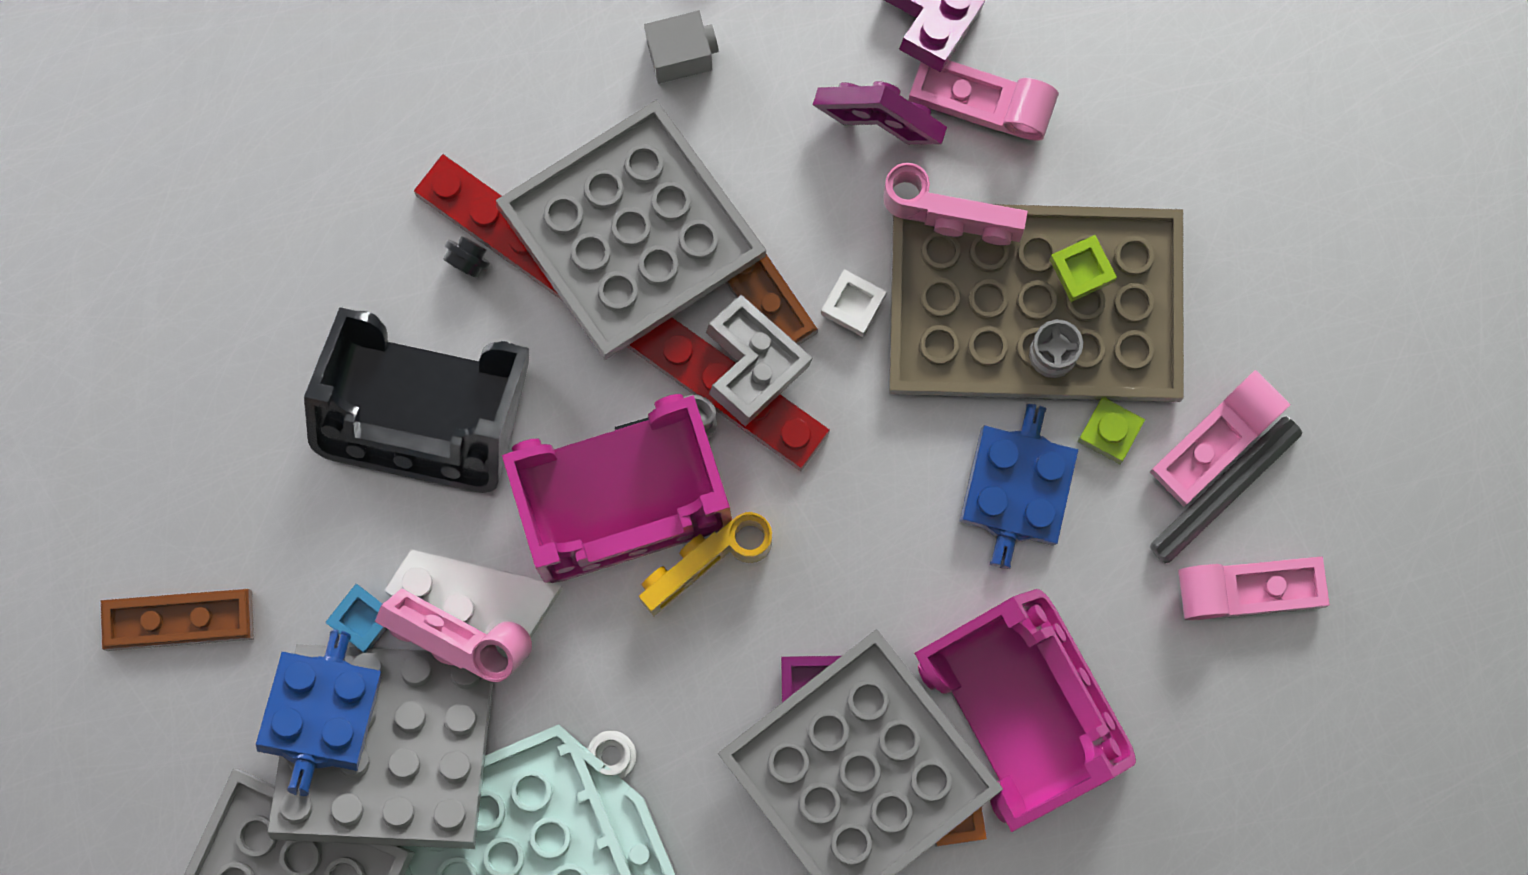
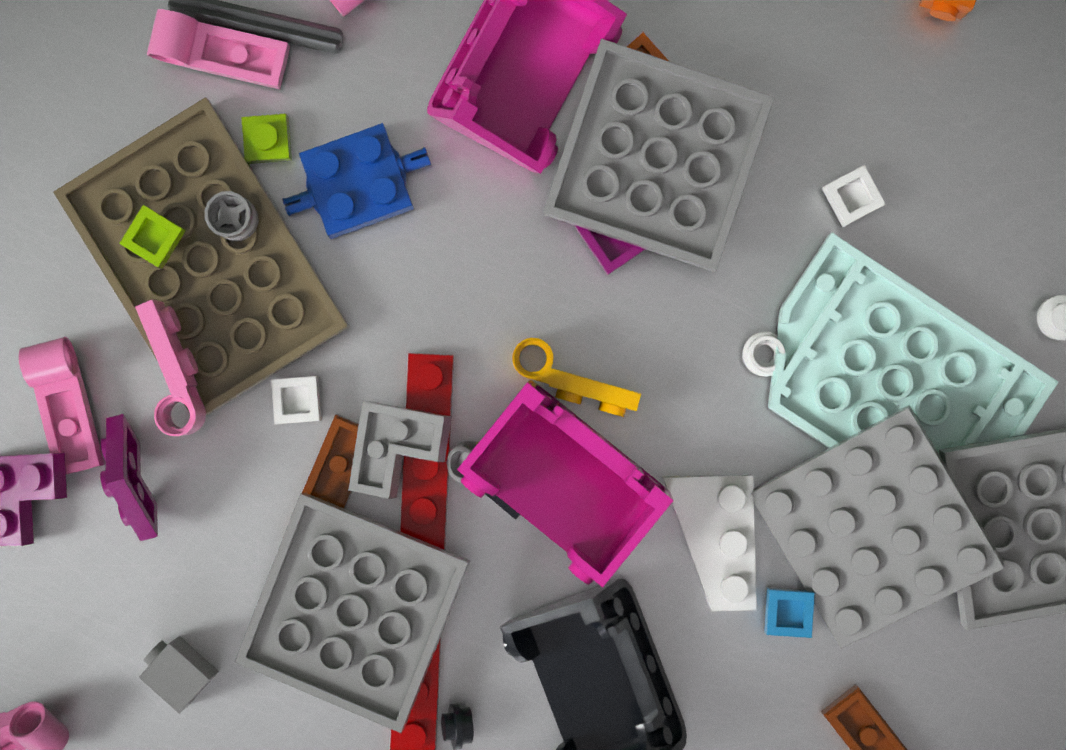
camera: 125 degrees left, 10 degrees up
blue plate [256,630,382,796] -> none
bright pink plate [375,589,532,682] -> none

